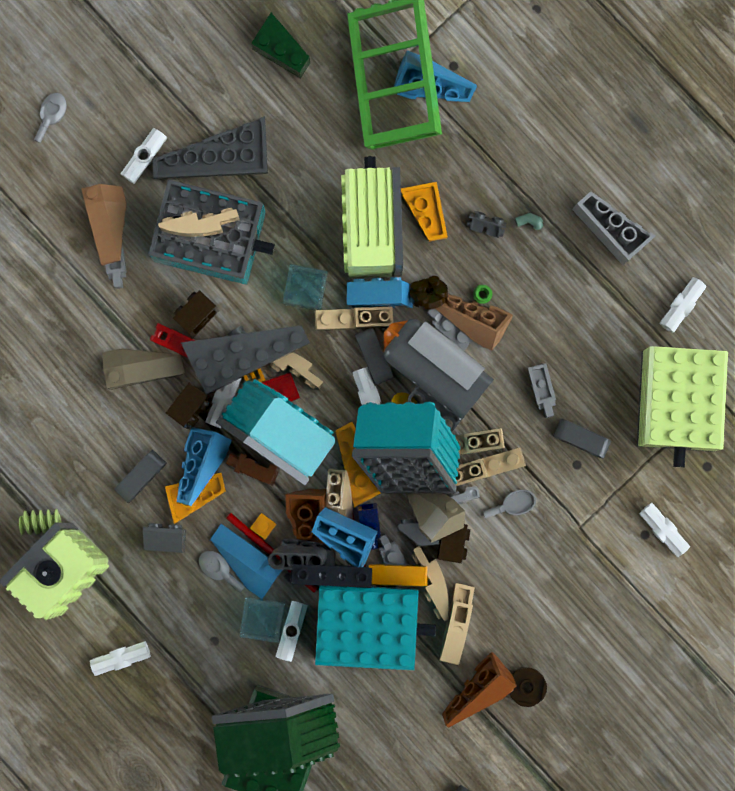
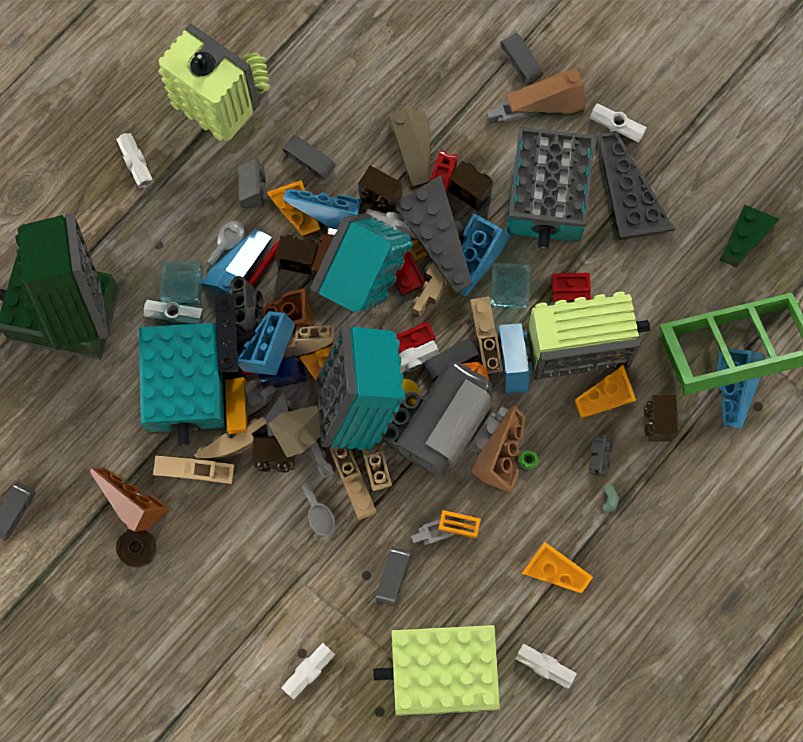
camera: 85 degrees right, 10 degrees down
light grey piece [34,93,67,143] -> none
tan slope [158,208,240,237] -> none
light orange plate [250,513,277,540] -> none
dark brown plate [410,276,448,309] -> none
light grey wedge [572,192,655,265] -> none
none -> dark brown brick [275,235,318,276]
none -> red hinge [396,322,436,355]
none -> light orange tile [438,510,481,539]
none -> dark azure wedge [460,213,511,296]
none -> dark grey beam [500,33,543,85]
none -> light orange wing [522,542,593,593]
none -> red plate [551,273,591,302]
none -> dark brown brick [644,395,678,442]

